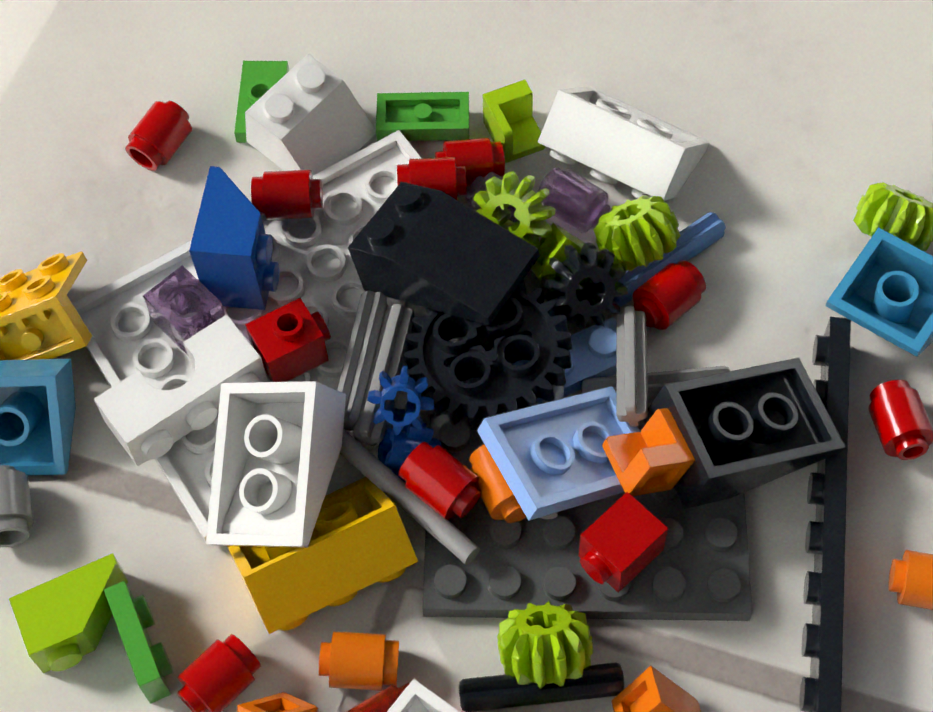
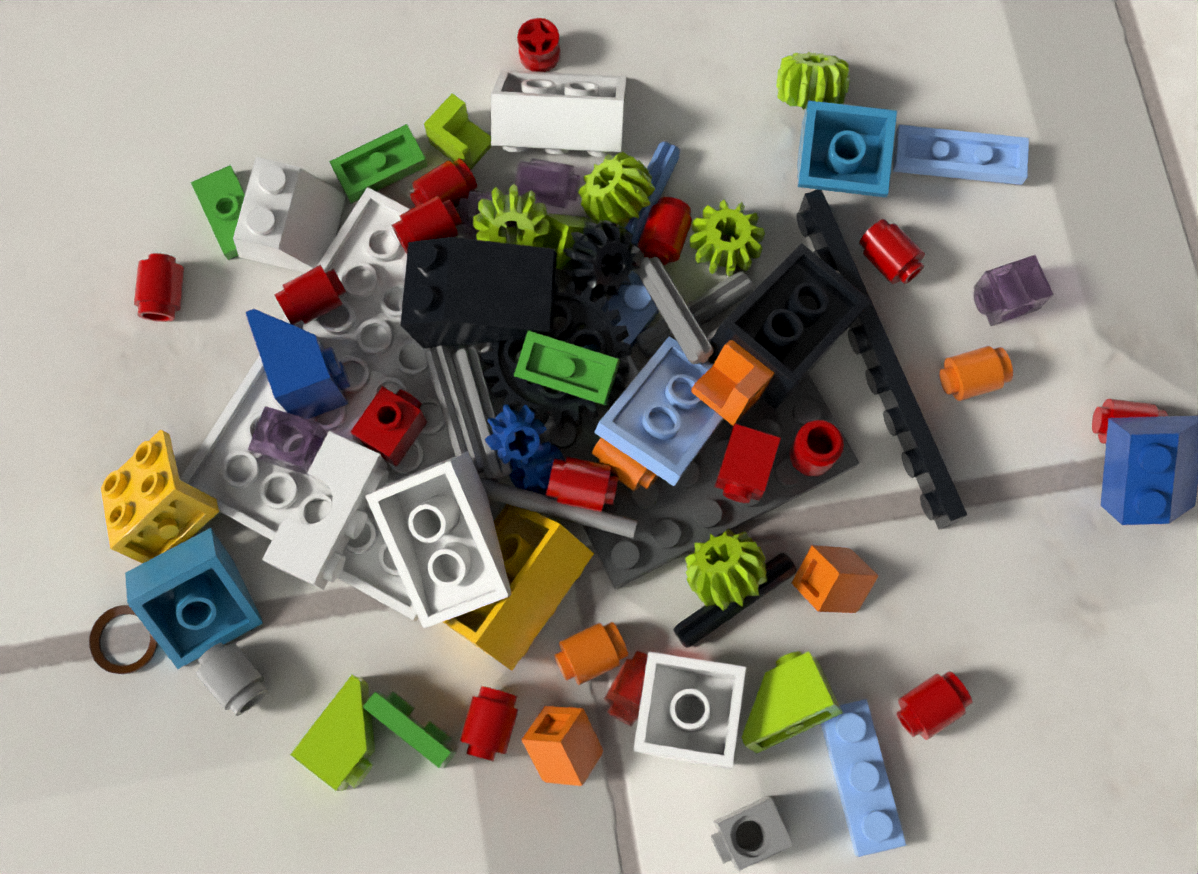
camera: 30 degrees left, 15 degrees up
none -> bright green plate [514,331,621,406]
none -> red wheel [517,18,561,72]
none -> lime gear [689,199,765,277]
none -> red brick [789,420,844,476]

